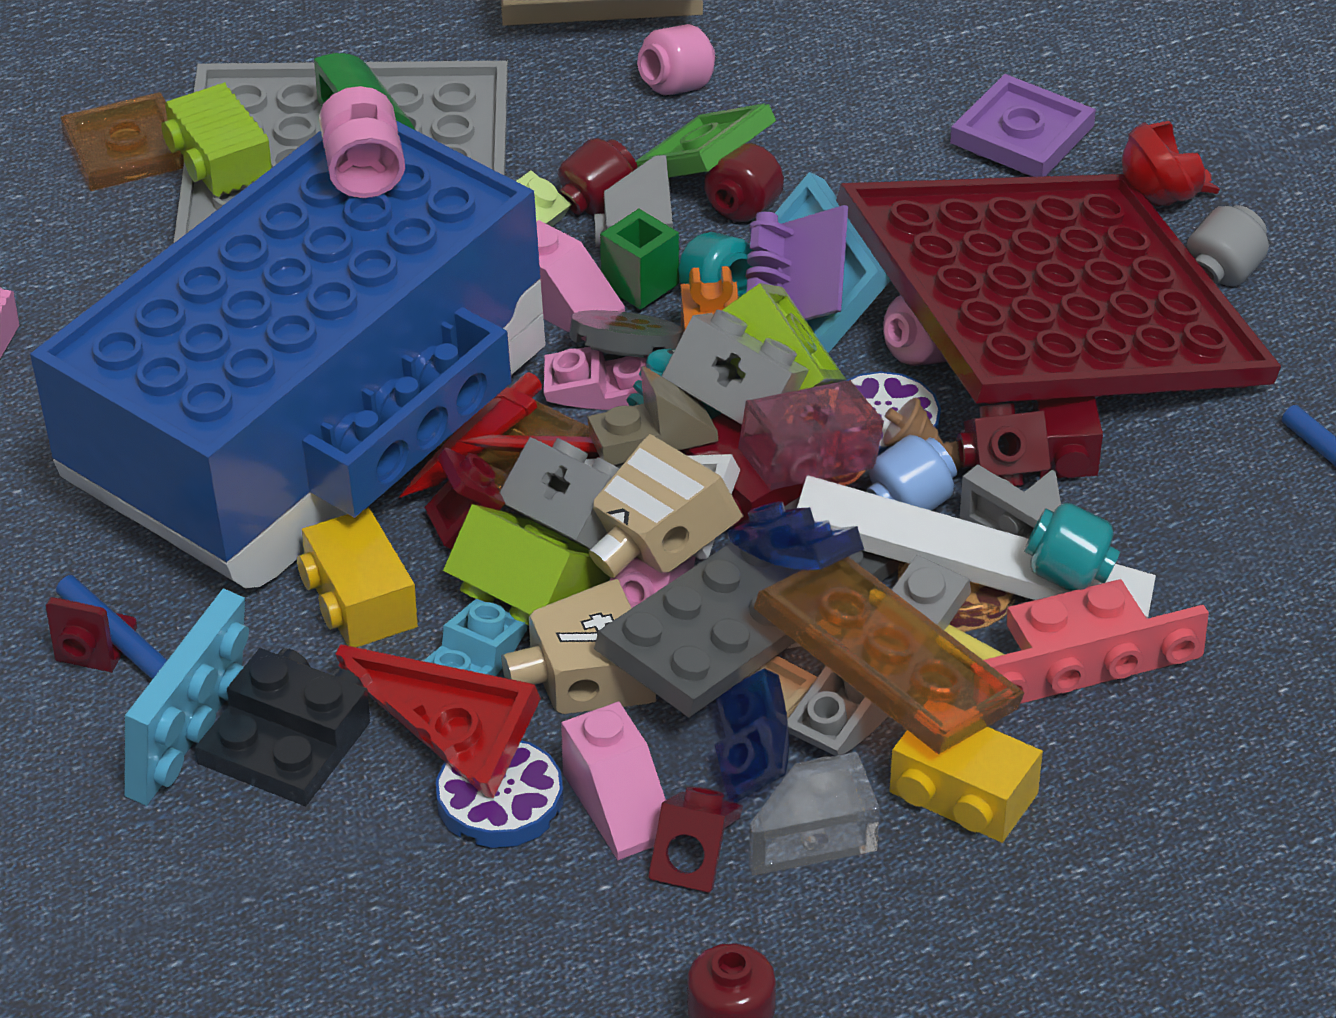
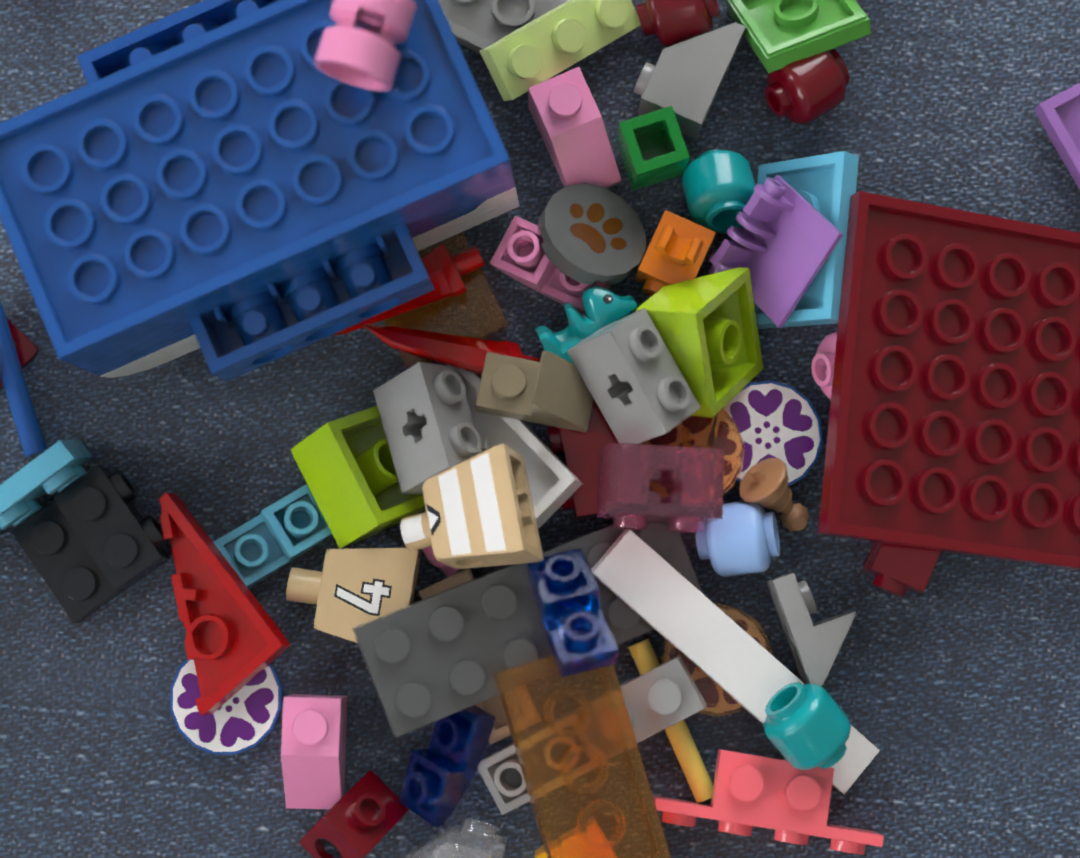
camera: 25 degrees right, 40 degrees up
yellow brick [297,507,418,647] -> none
dark red bracket [424,447,505,549] -> none
dark red brick [957,403,1051,486] -> none

